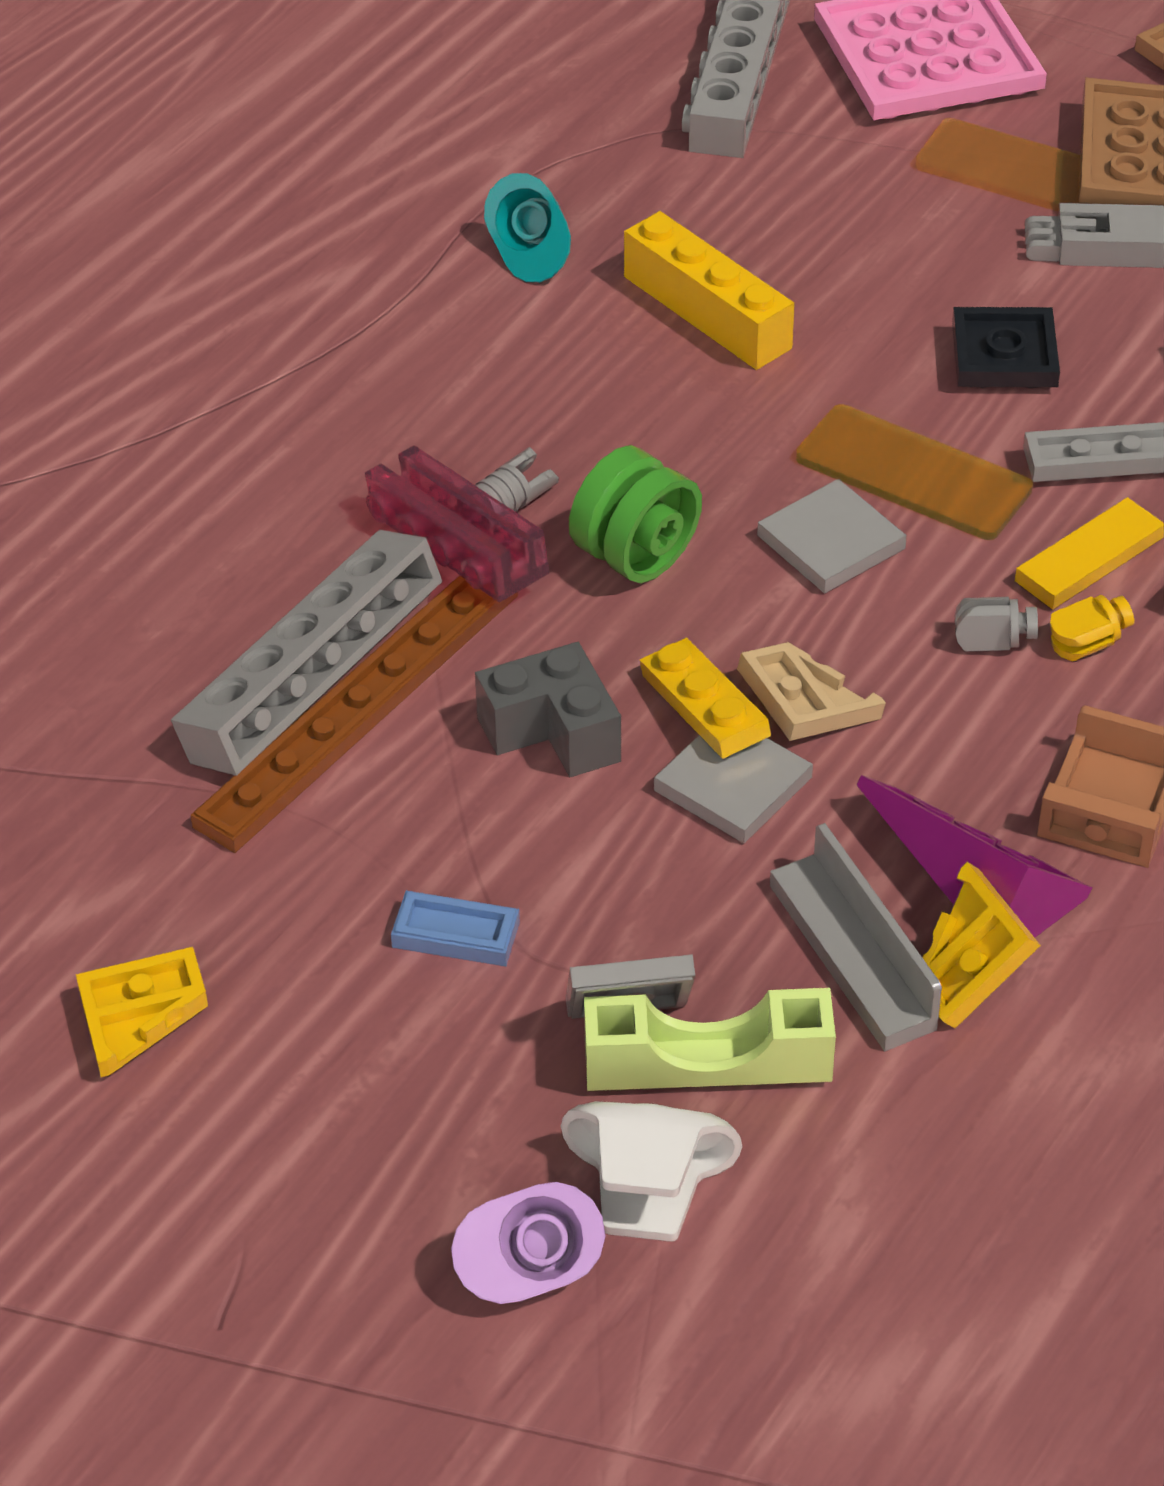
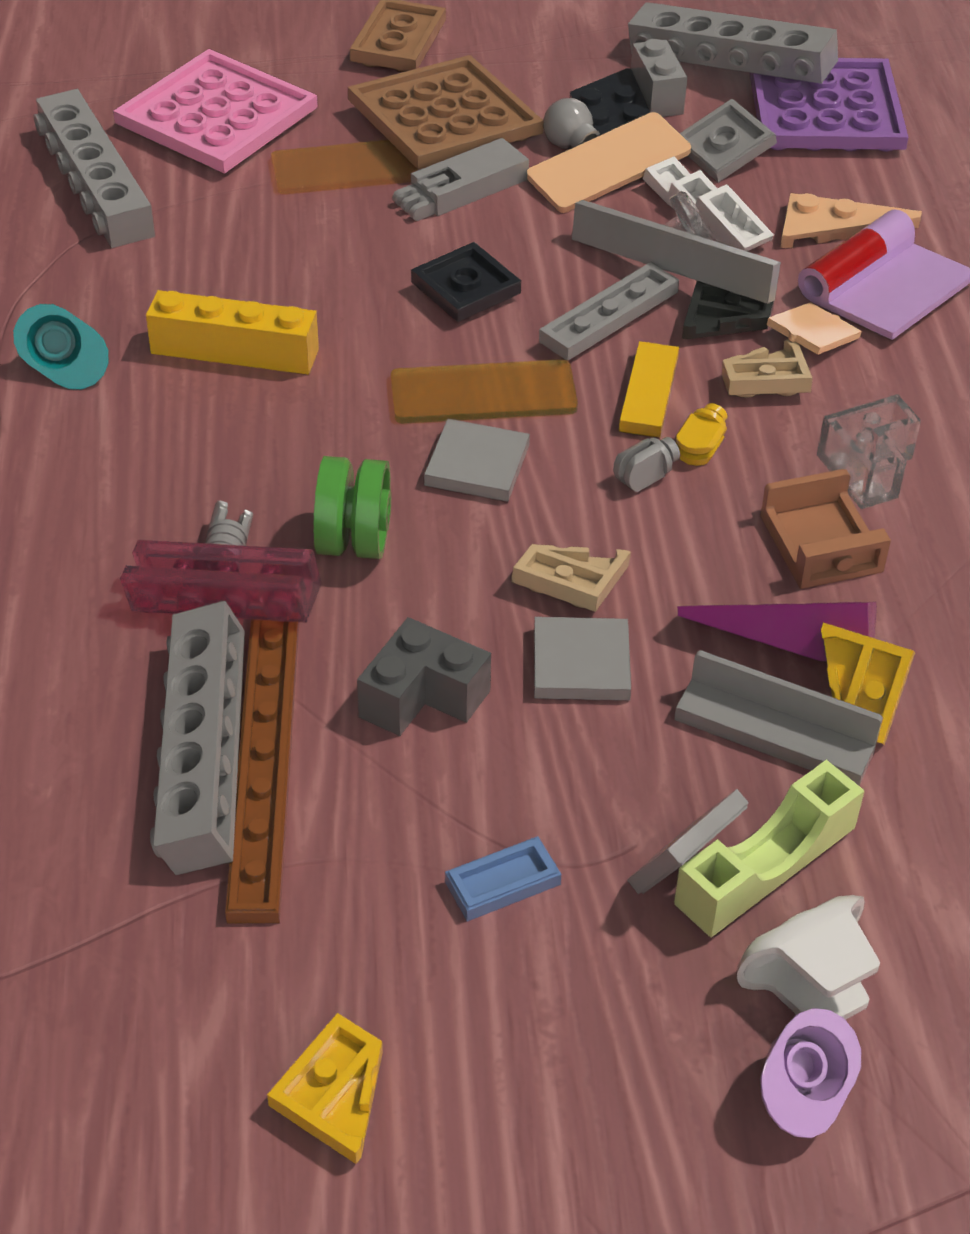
camera: 40 degrees left, 0 degrees up
yellow plate [639,637,771,759] -> none

